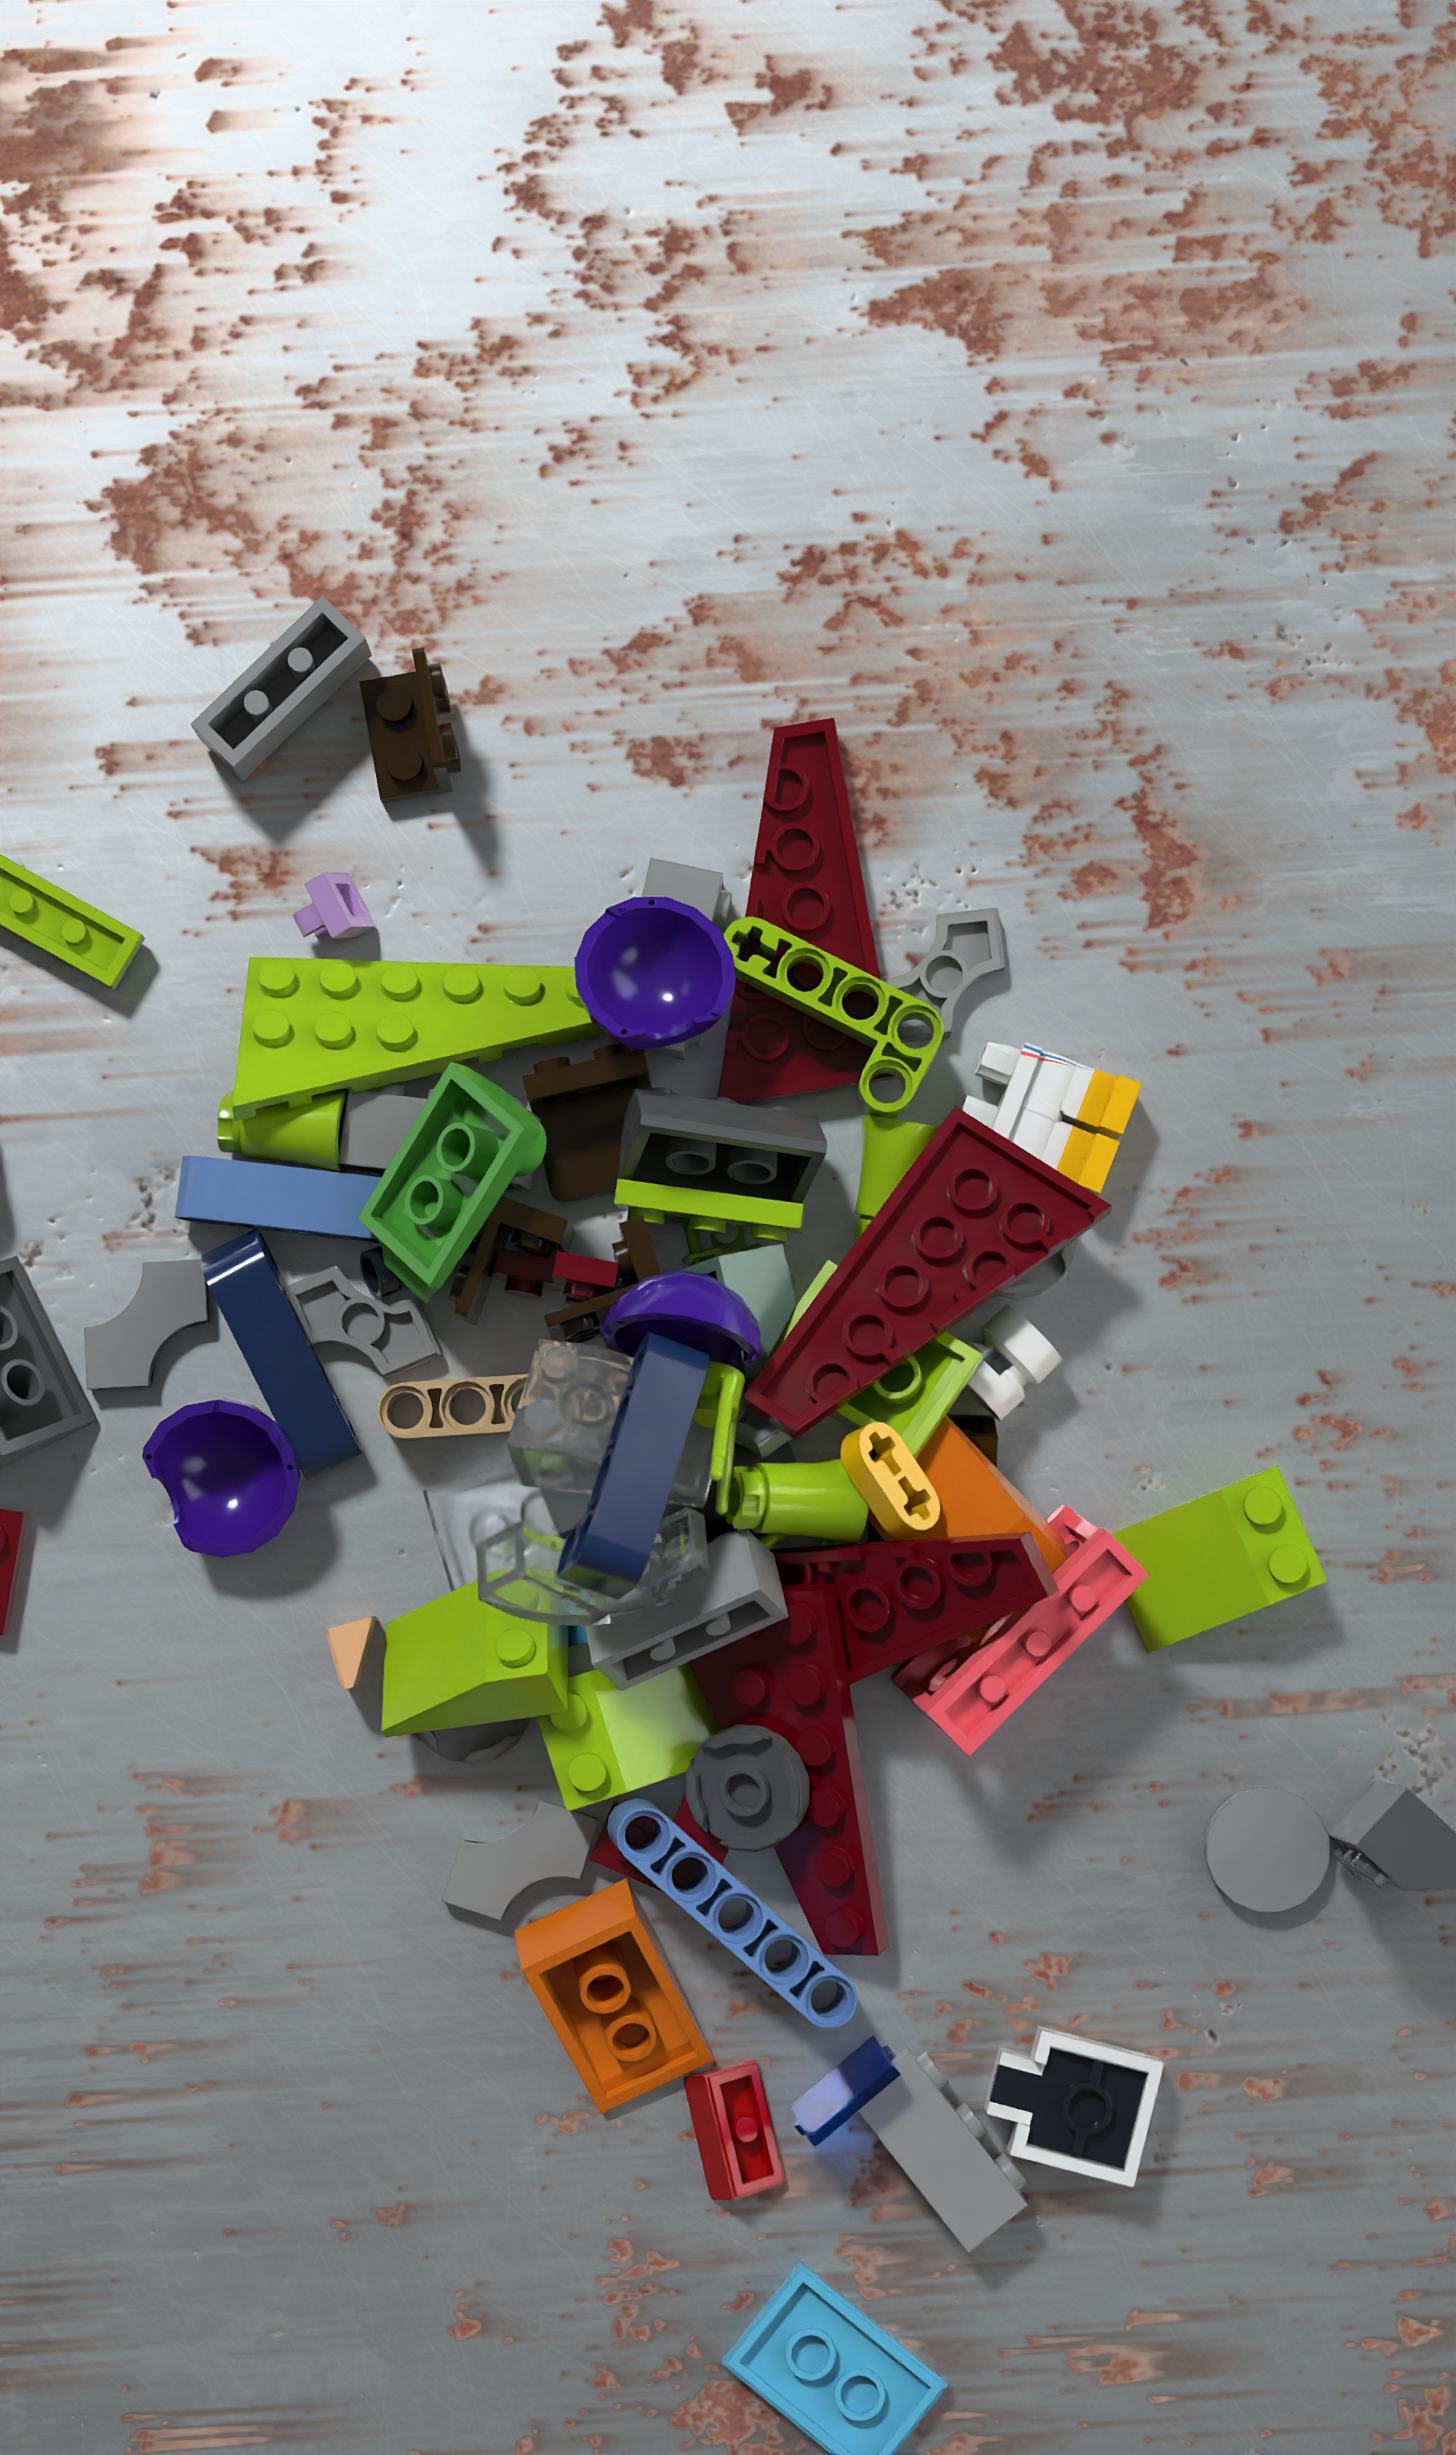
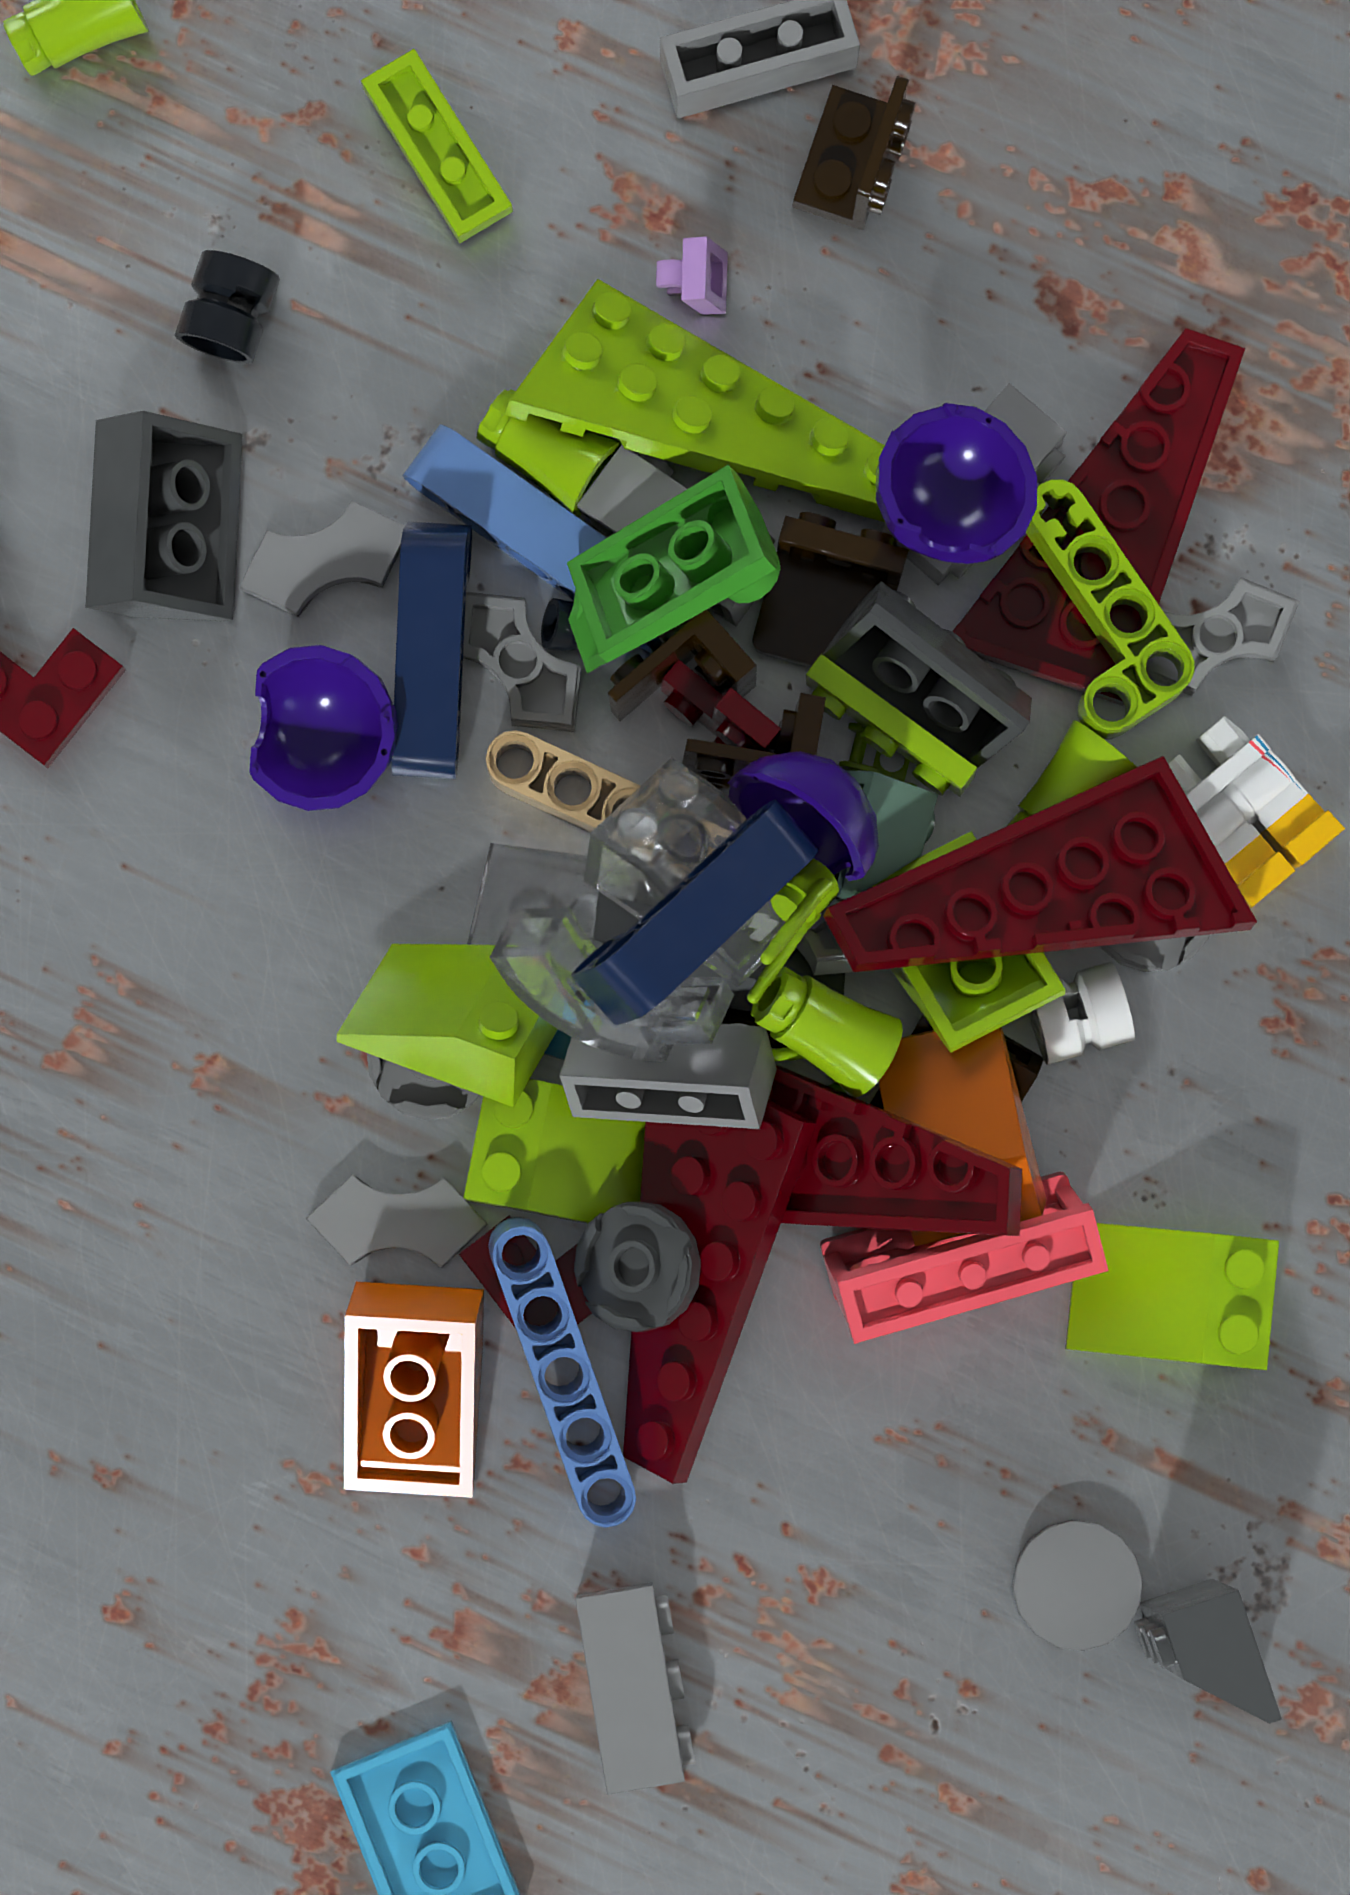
camera: 25 degrees right, 0 degrees up
light nougat slope [326,1616,377,1690] -> none
red slope [683,2059,786,2200] -> none
clear blue piece [790,2035,901,2147] -> none
yellow beam [840,1422,940,1538] -> none
piece [984,2025,1164,2188] -> none

